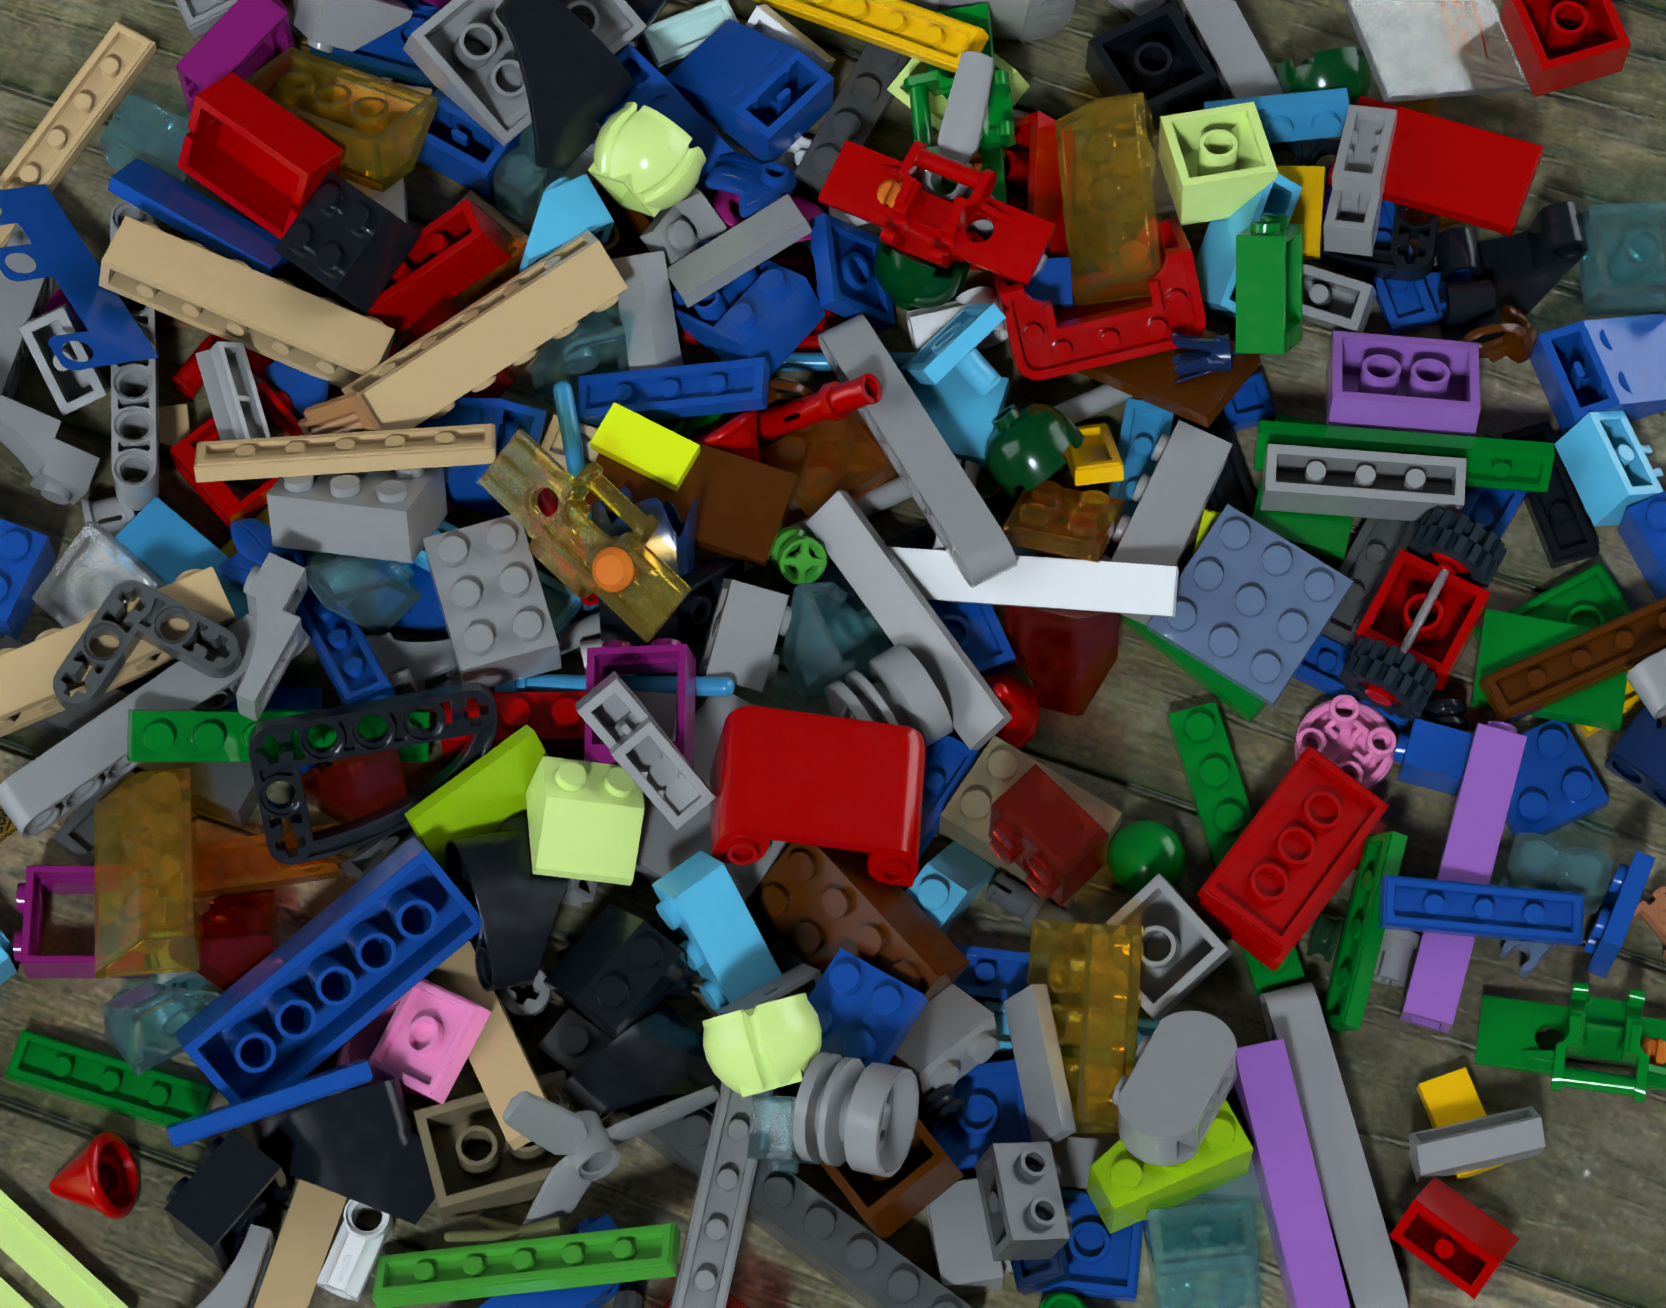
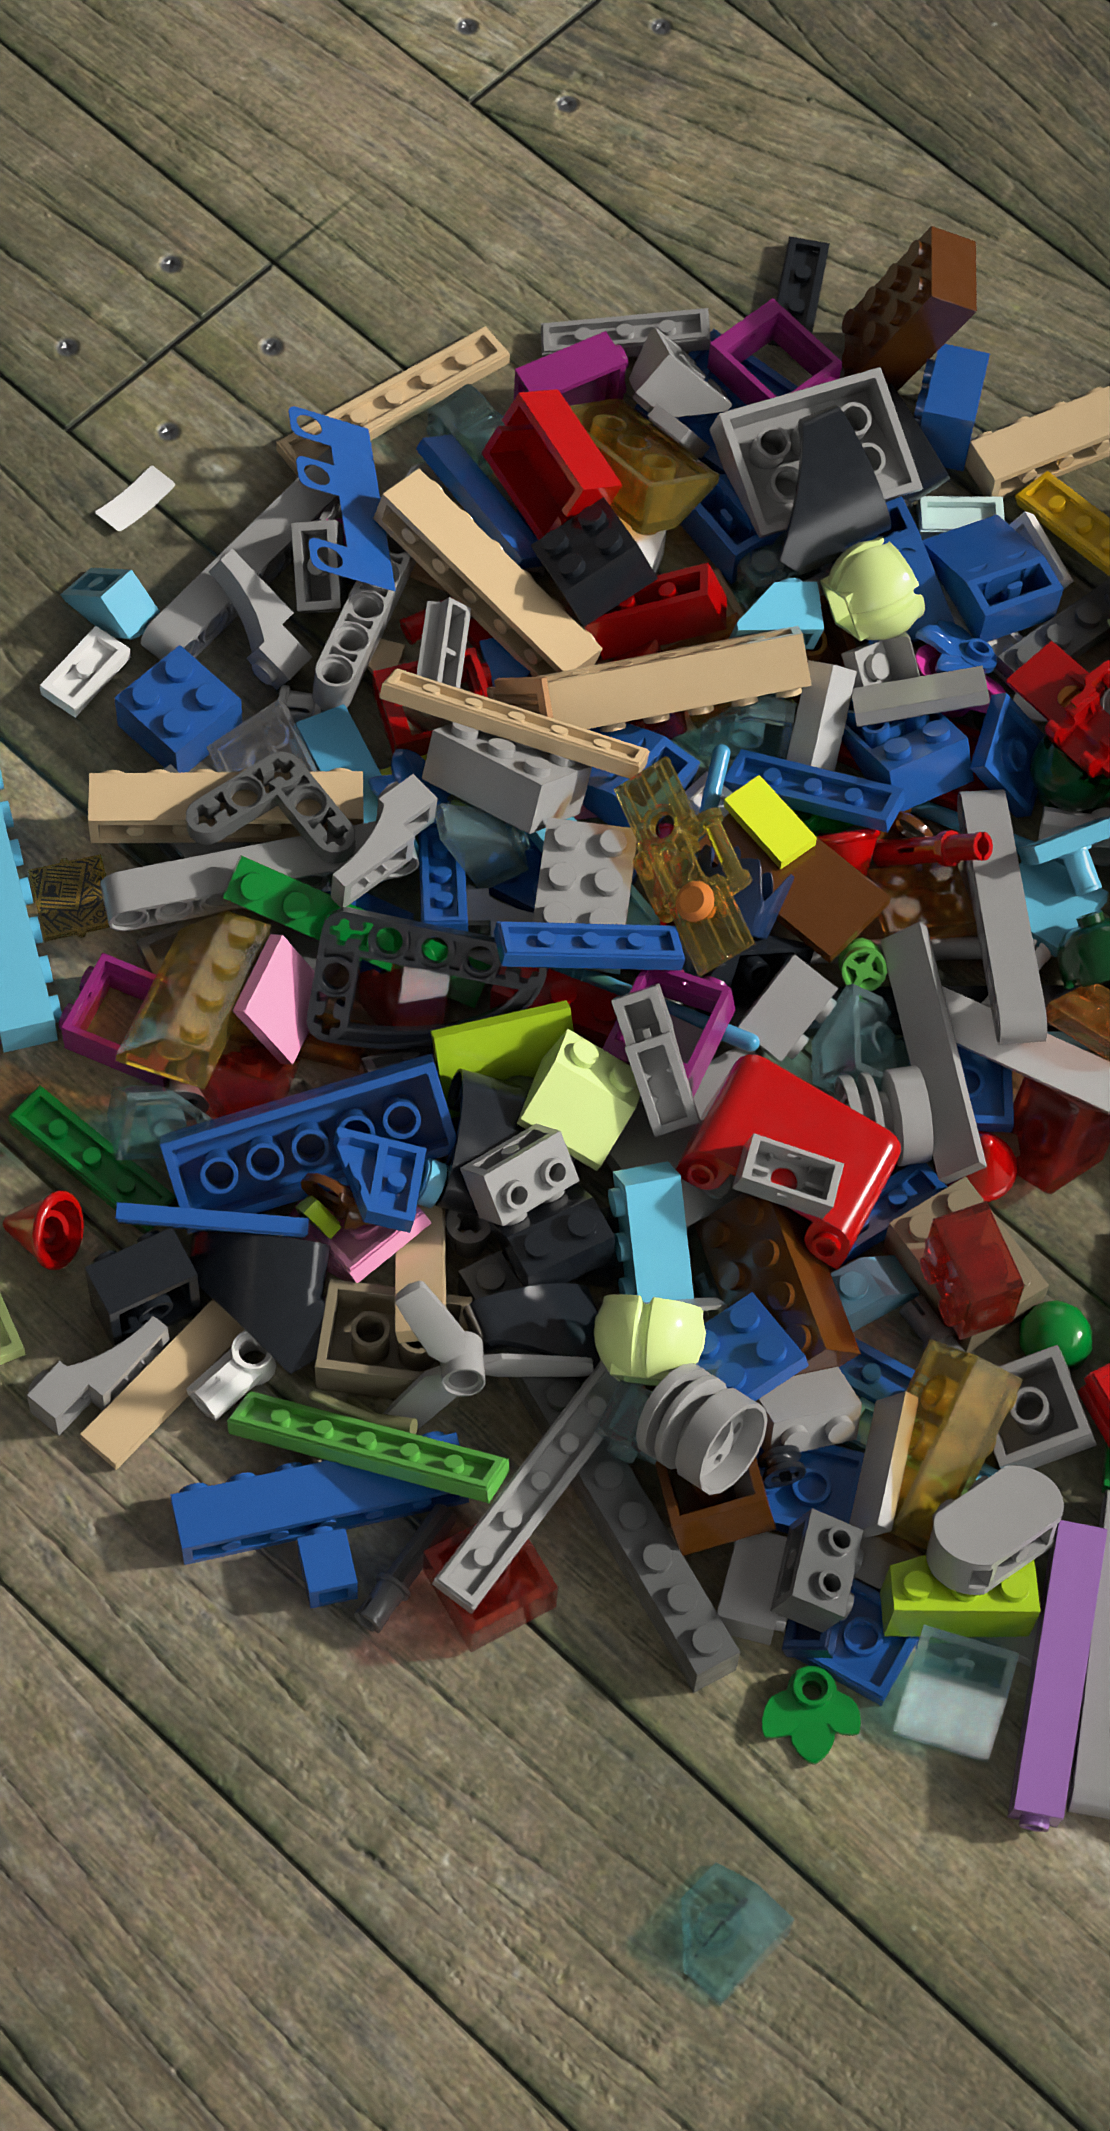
camera: 20 degrees right, 5 degrees down
none -> bright pink tile [233,934,327,1065]
none -> lime tile [295,1196,341,1239]
none -> reddish brown piece [300,1173,370,1230]
none -> blue wing [333,1127,427,1233]
none -> medium azure tile [417,1158,447,1208]
none -> light grey brick [460,1123,580,1226]
none -> blue tile [494,921,685,970]
none -> light grey tile [648,404,710,459]
none -> light grey piece [732,1133,844,1219]

